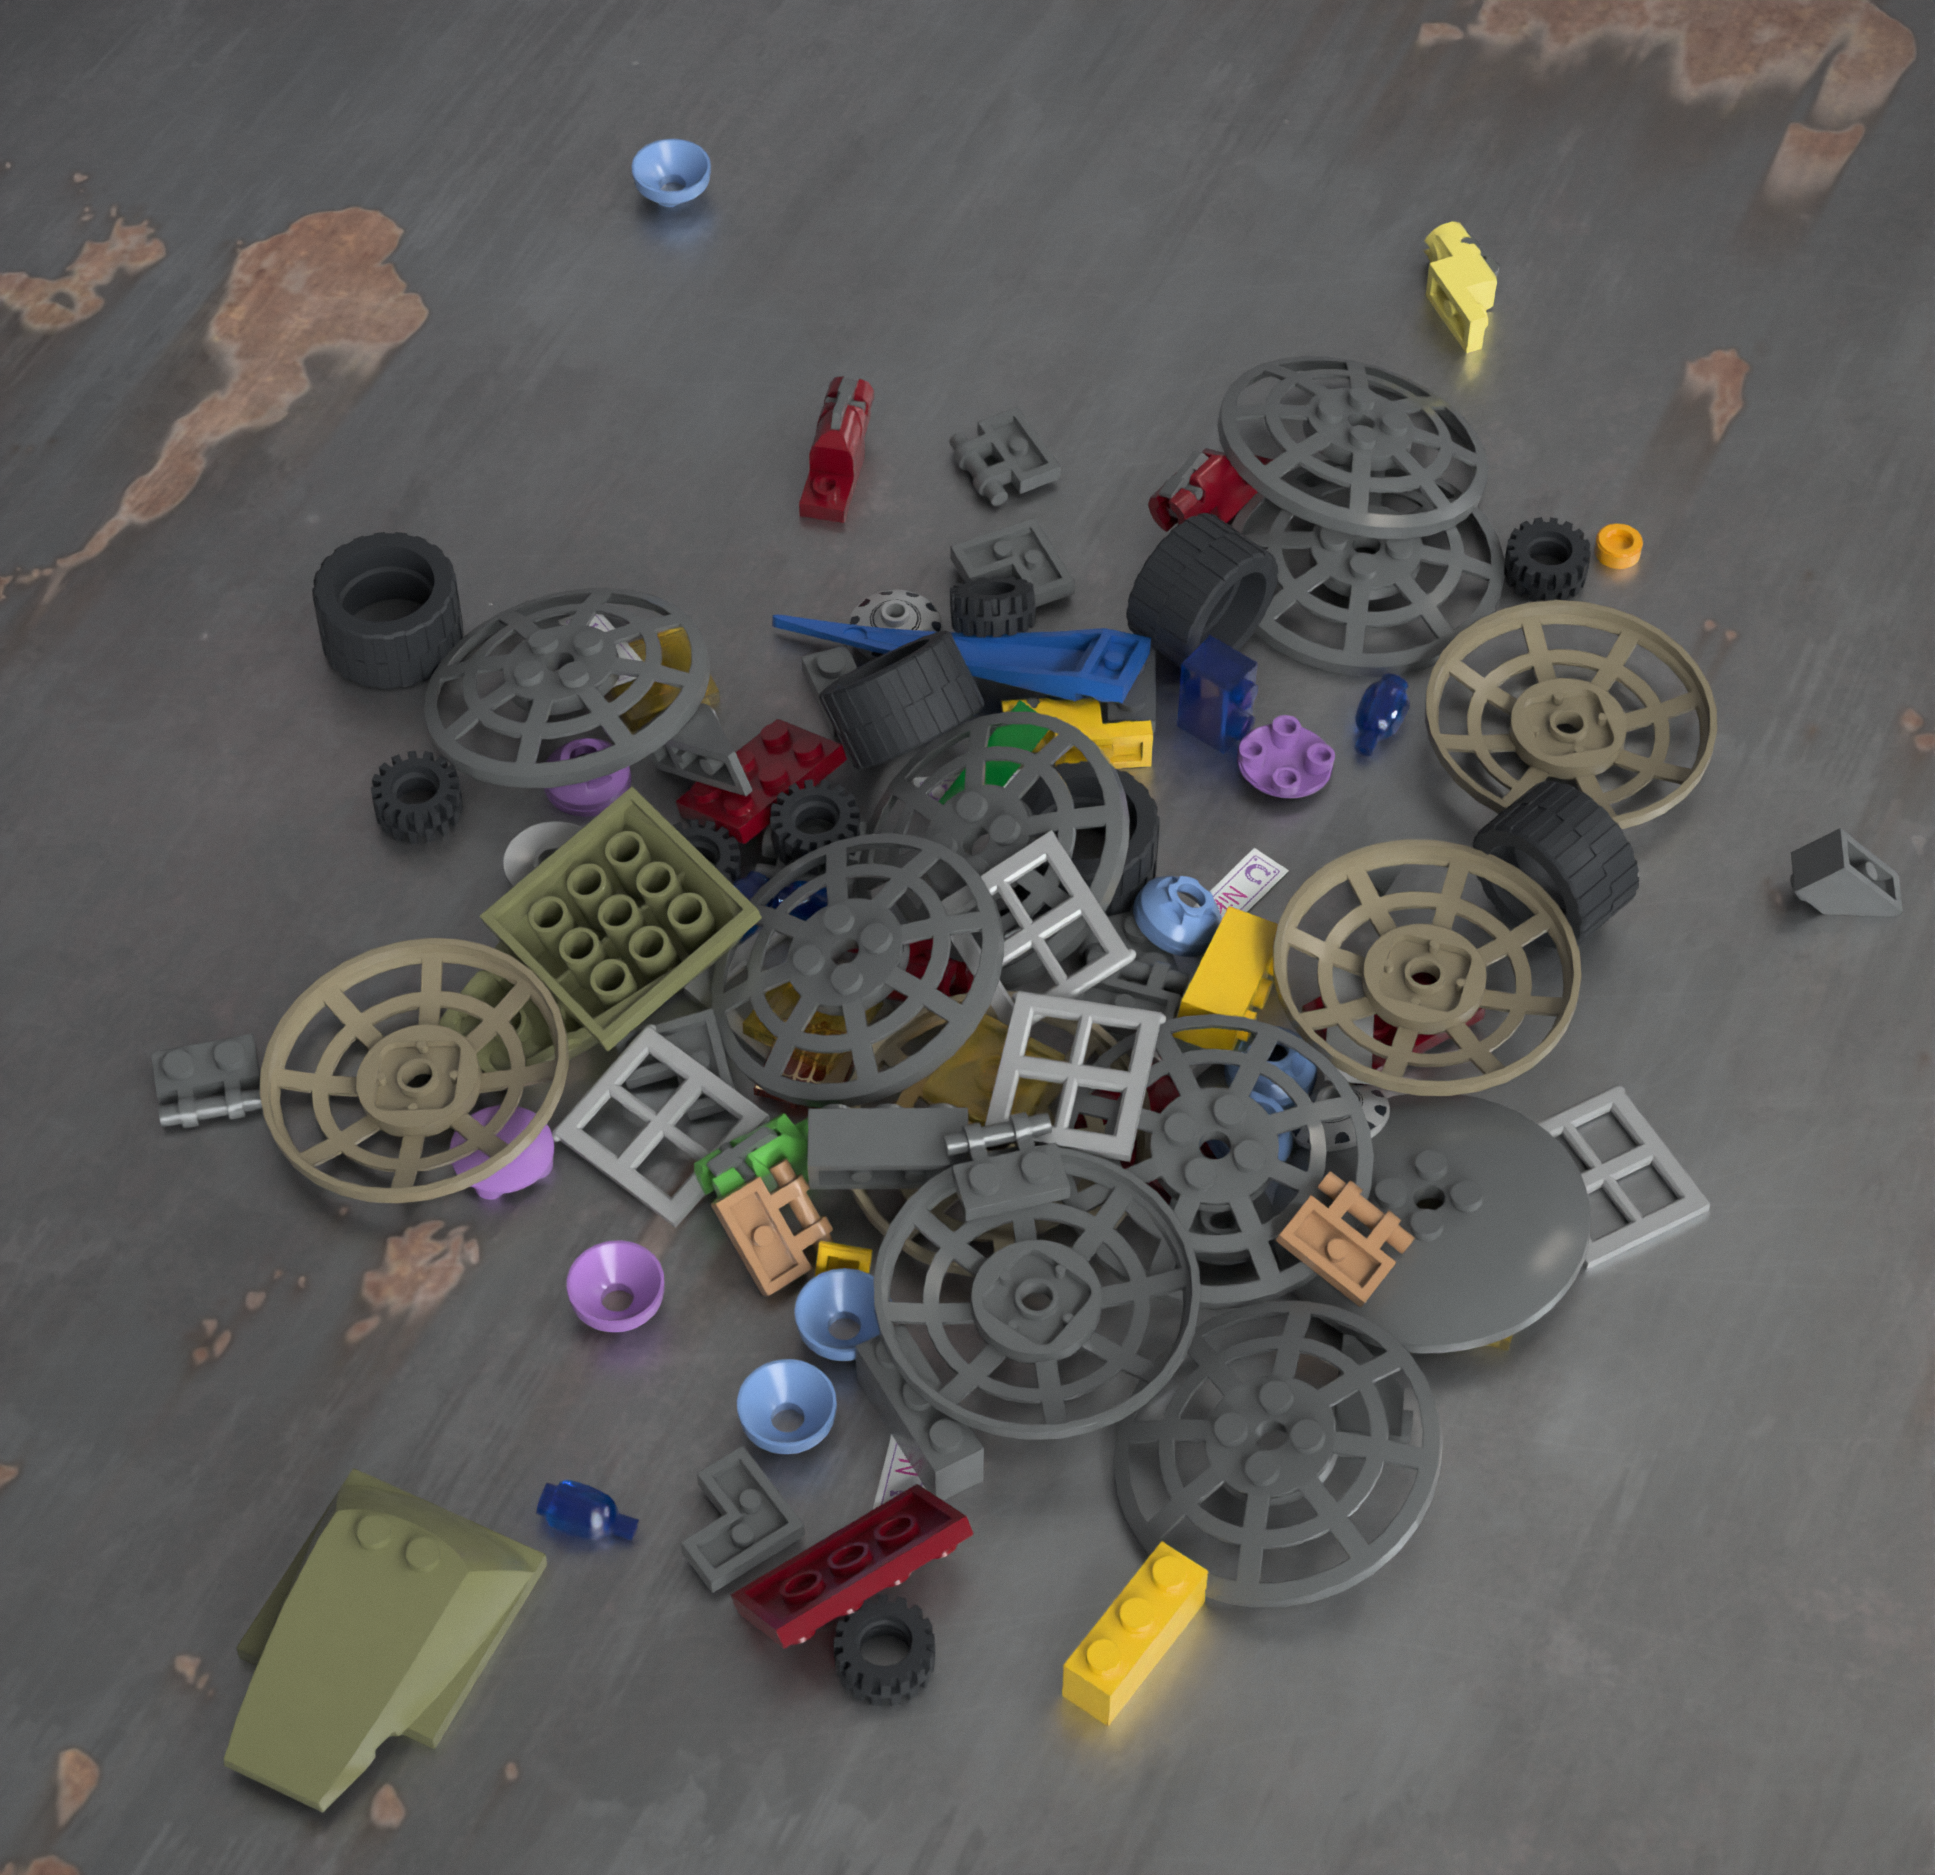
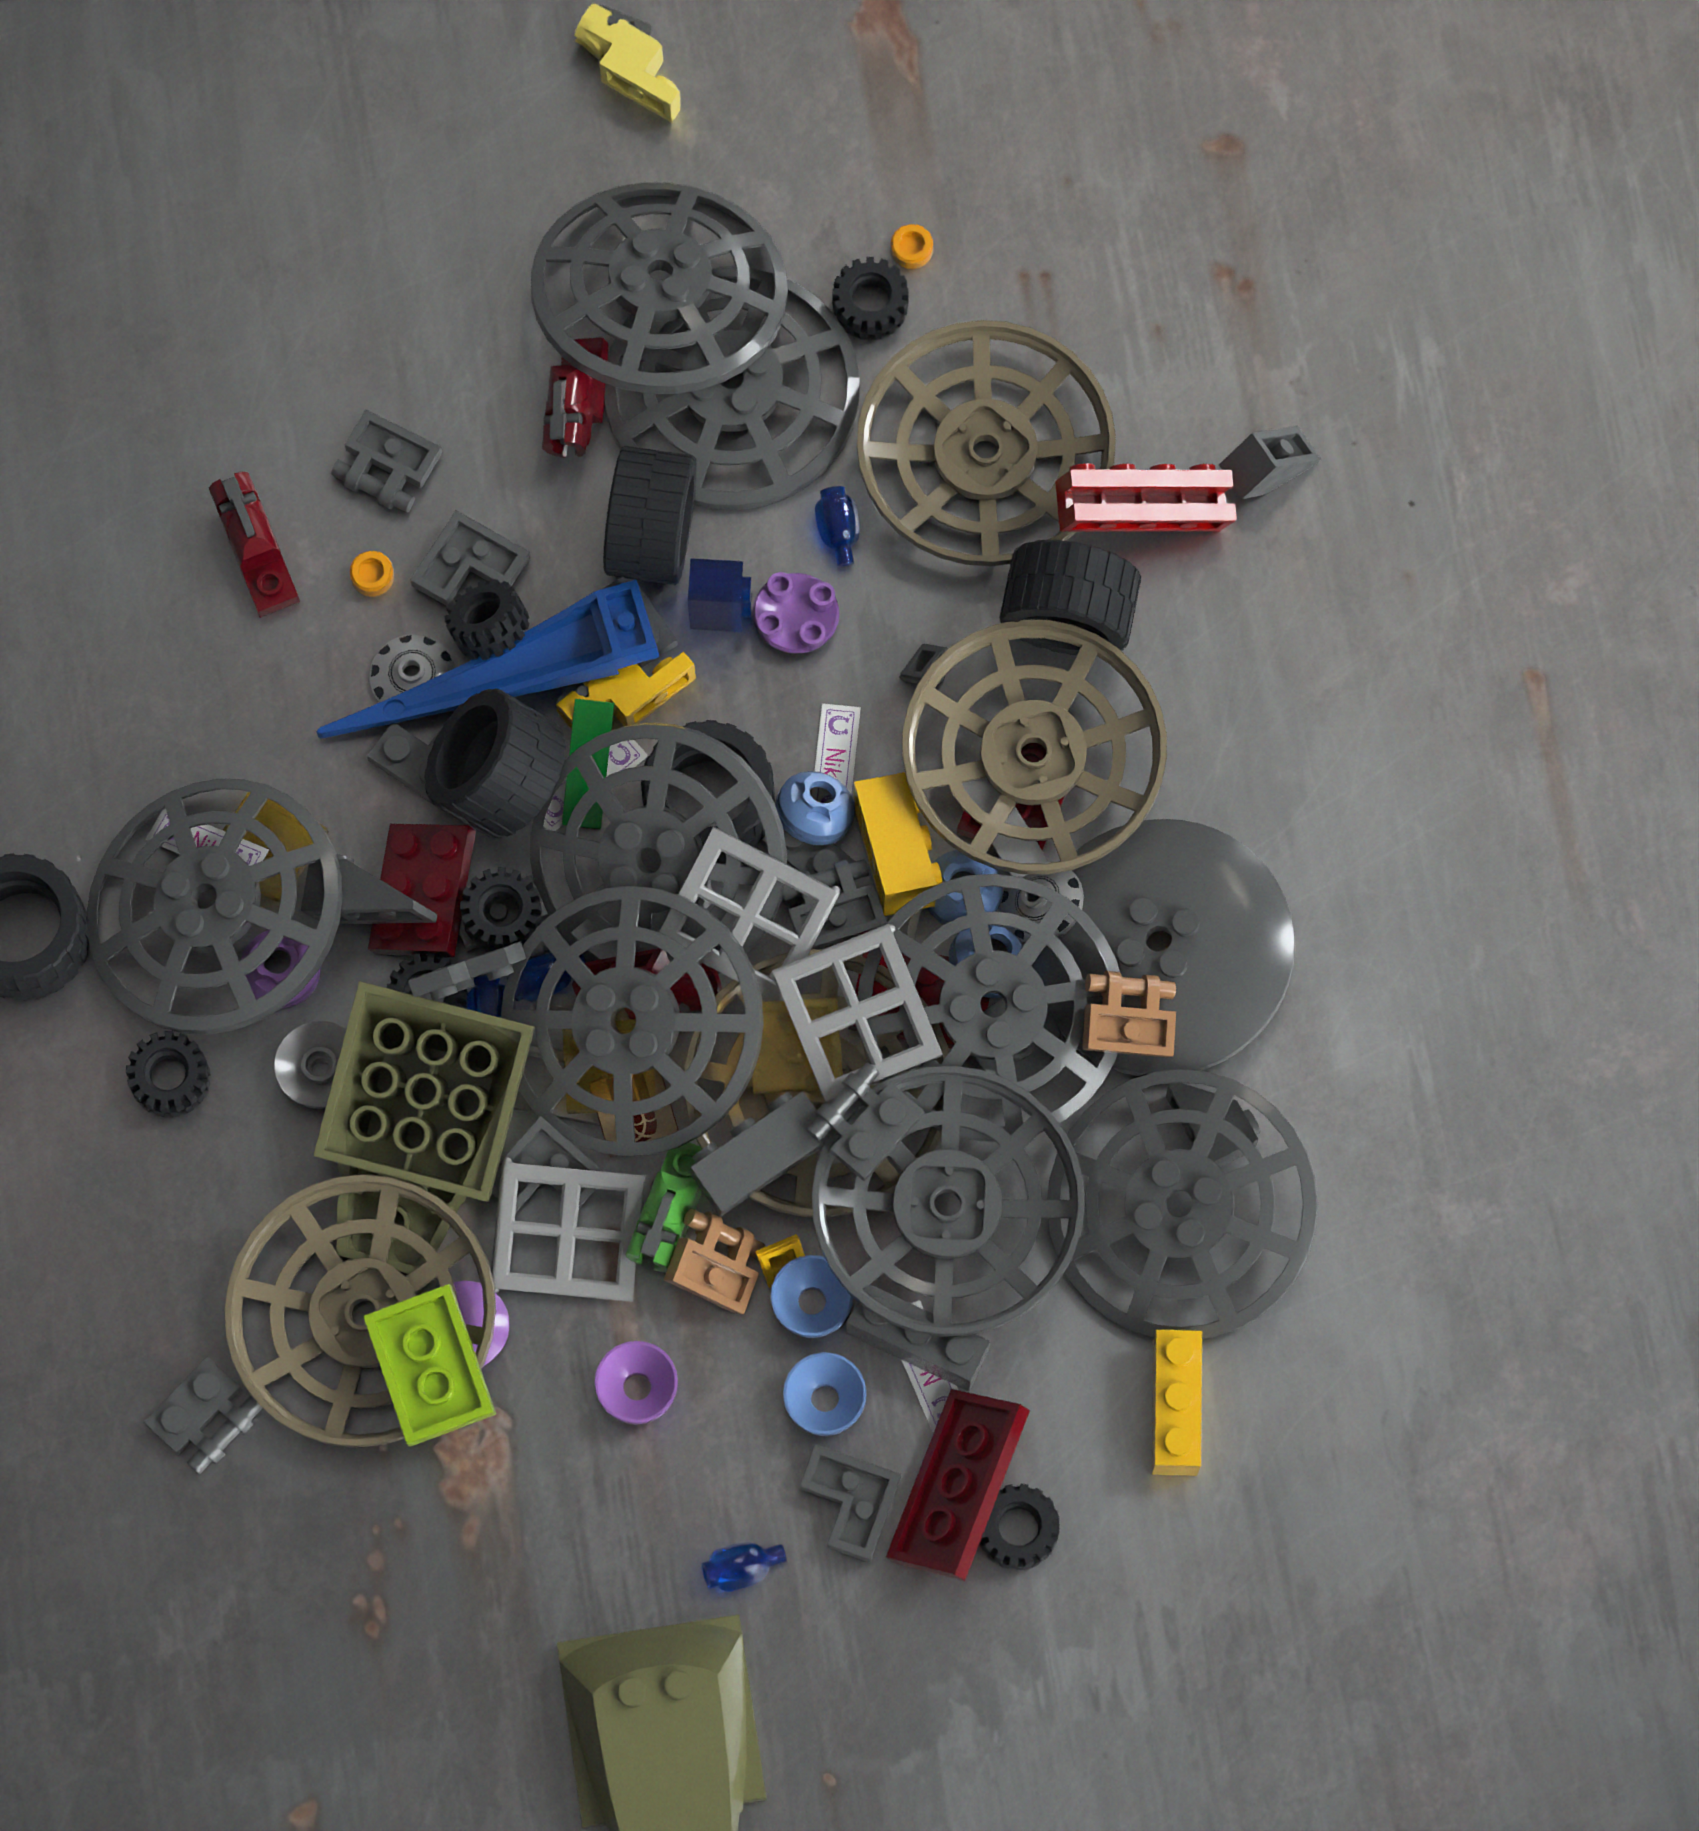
camera: 35 degrees left, 20 degrees up
light grey window [1537,1085,1711,1270] -> none
none -> light orange tile [350,551,394,597]
none -> lime plate [363,1284,496,1447]
none -> dark grey plate [408,942,526,1001]
none -> brick [1055,463,1237,532]

